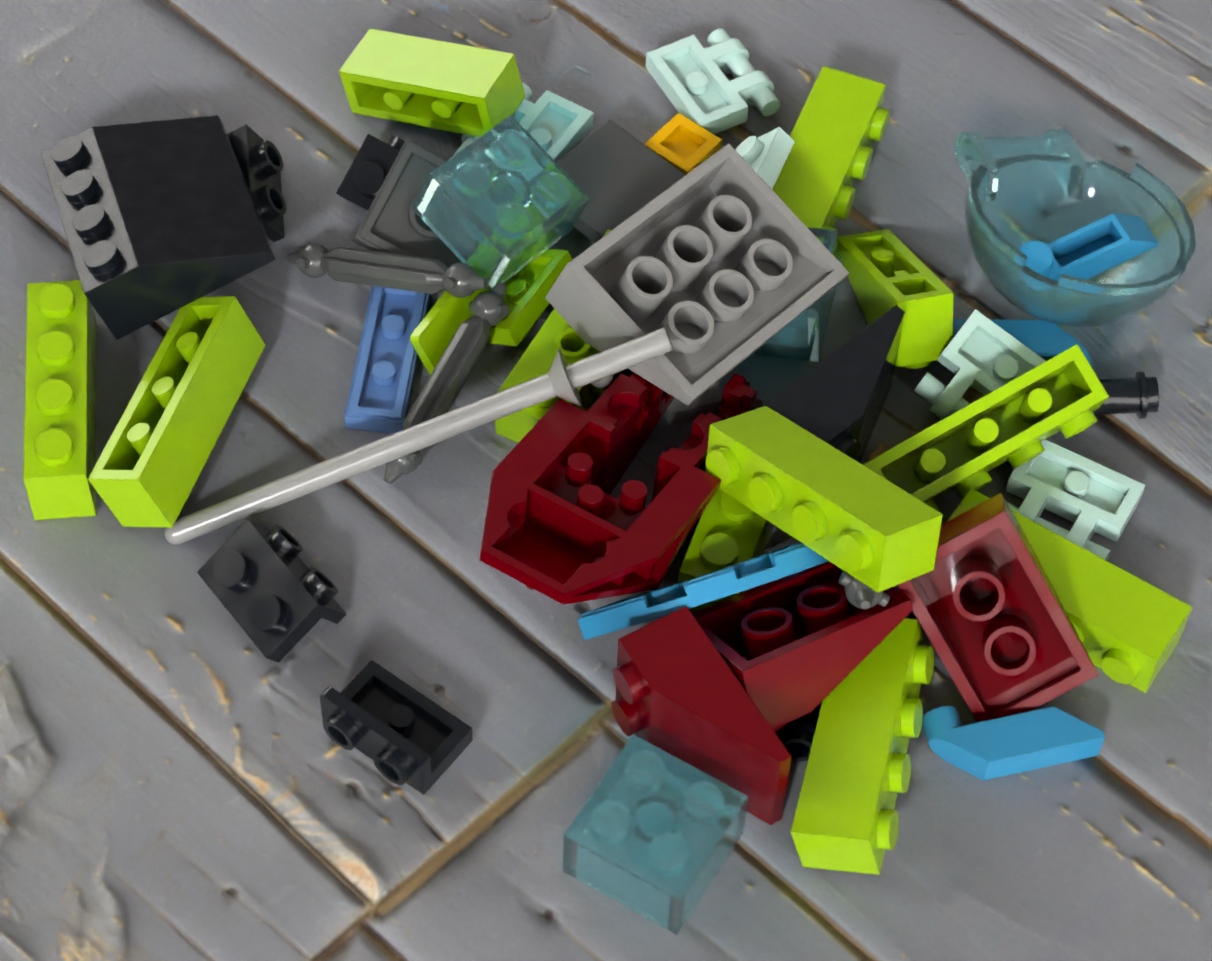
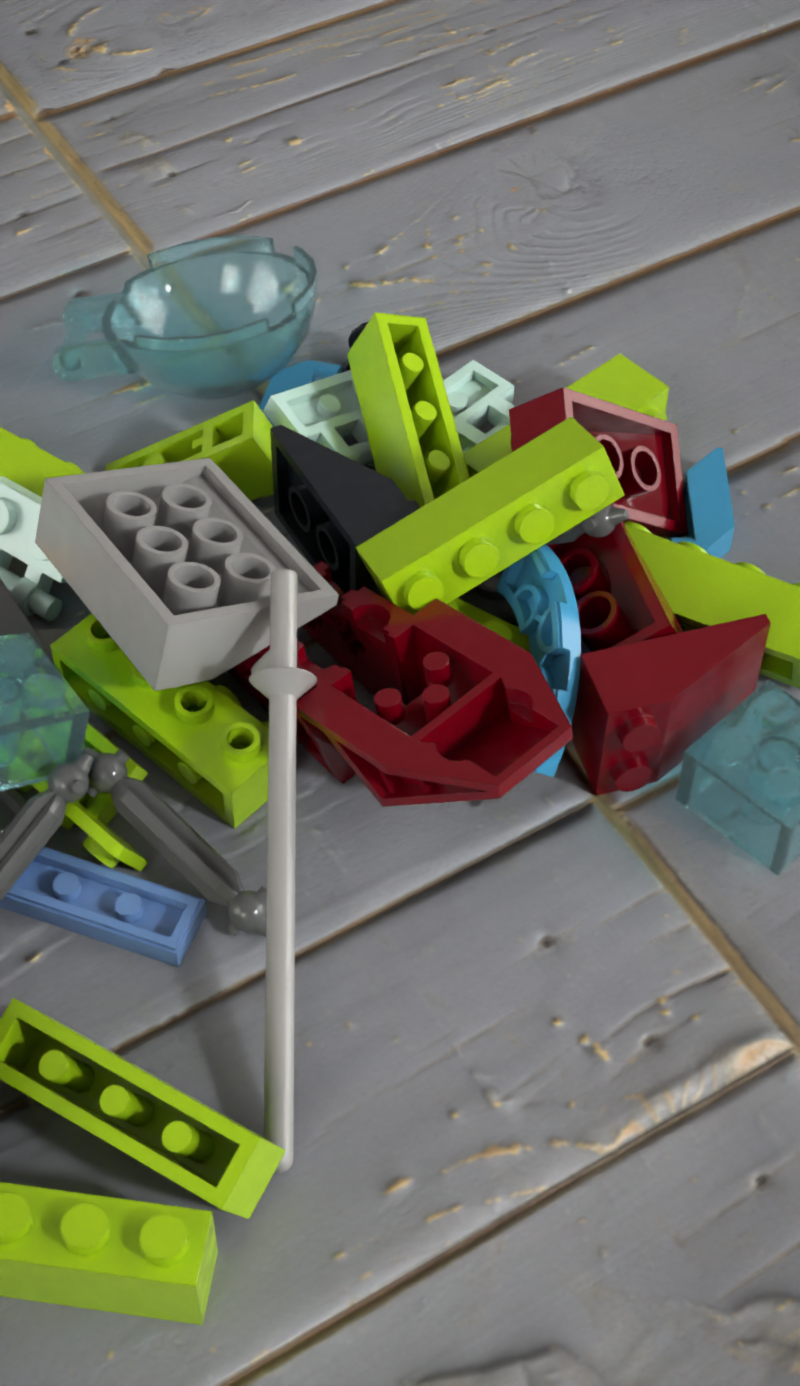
camera: 75 degrees left, 5 degrees down
black bracket [197,519,346,663] -> none
black bracket [320,660,473,795] -> none
dark azure piece [1016,213,1159,292] -> none

